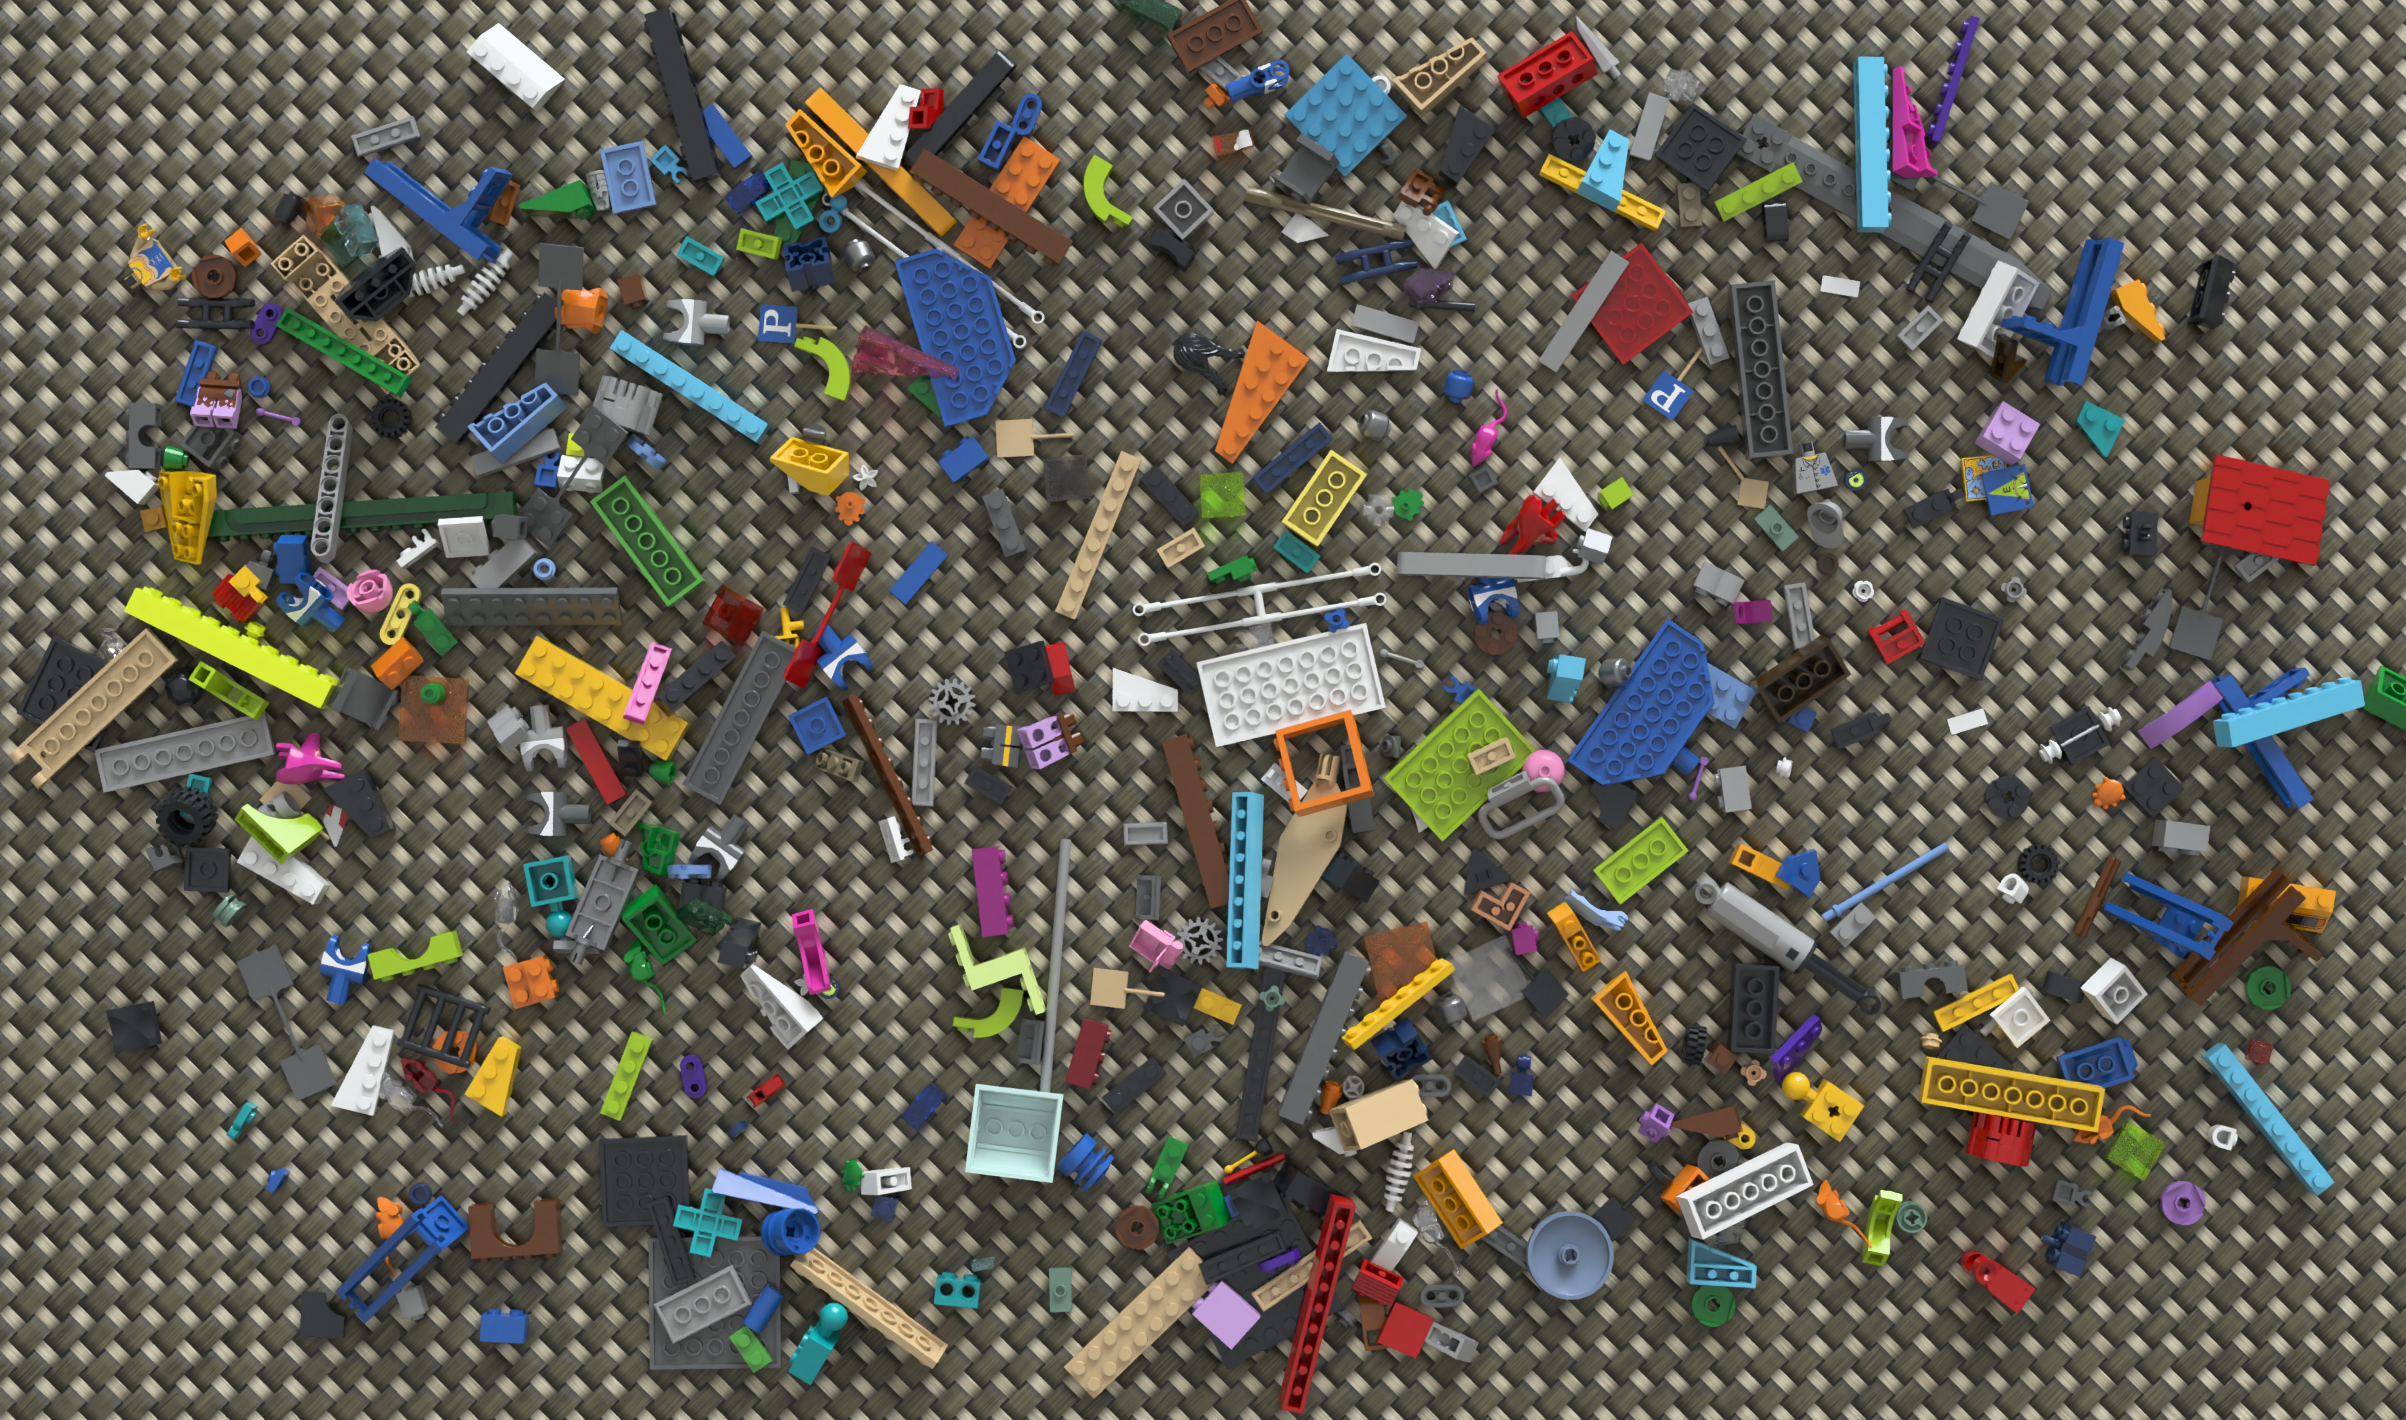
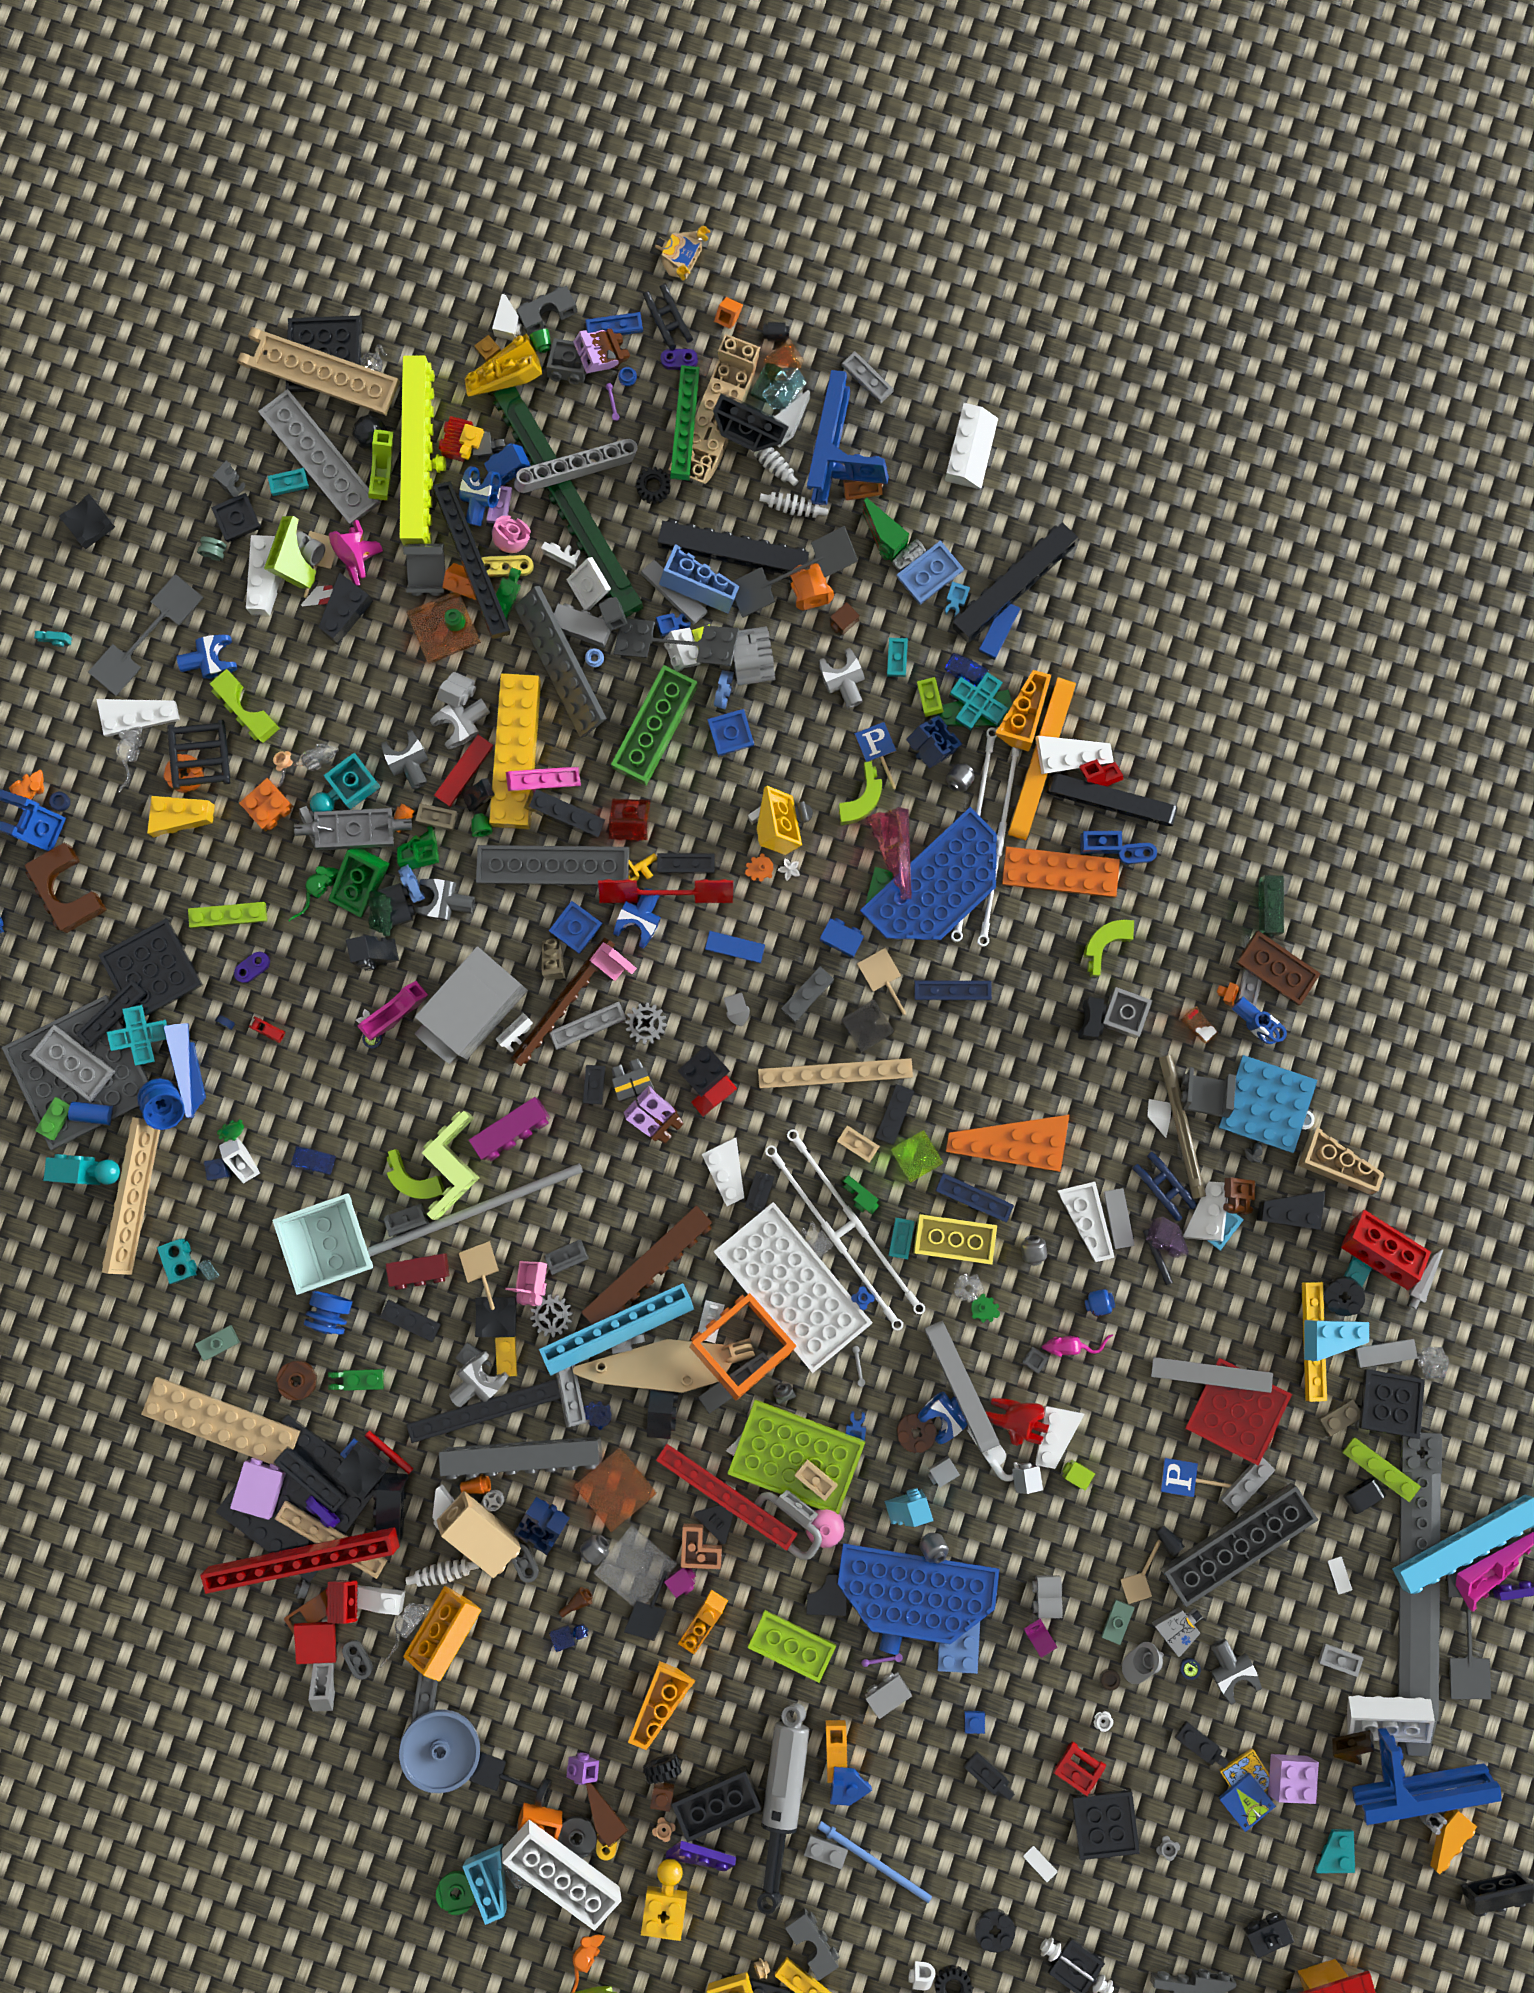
camera: 65 degrees right, 5 degrees down
black tyre [155,787,218,847] -> none
reddish brown plate [192,254,238,299] -> none
blue plate [266,1168,290,1193] -> none
dark red animal [401,1058,455,1122] -> none
medium azure brick [610,330,771,444] -> none
white wedge [740,964,823,1050] -> none
dark azure plate [819,194,847,233] -> none
reddish brown brick [910,149,1073,267] -> none
light grey tile [1123,822,1168,846] -> none
green slope [1151,1180,1232,1245] -> none
black hair [1173,333,1245,396] -> none
hinge [1224,1137,1274,1174] -> none
sand green plate [1259,985,1285,1011] -> none
yellow plate [1341,958,1455,1050] -> none
black plate [1453,1054,1501,1098] -> none
light blue arm [1564,890,1628,931] -> none
dark brown brick [1750,635,1851,723] -> none
white plate [1776,757,1793,778] -> none
light grey tile [1783,582,1815,650] -> none
black piece [1906,221,1972,303] -> none
none -> light nougat plate [273,751,293,771]
none -> light grey container [414,946,528,1064]
none -> black plate [433,481,510,639]
none -> light grey connector [449,1351,509,1407]
none -> bright pink panel [589,942,637,981]
none -> red plate [656,1444,798,1551]
none -> blue plate [707,709,755,757]
none -> light grey tile [724,993,750,1026]

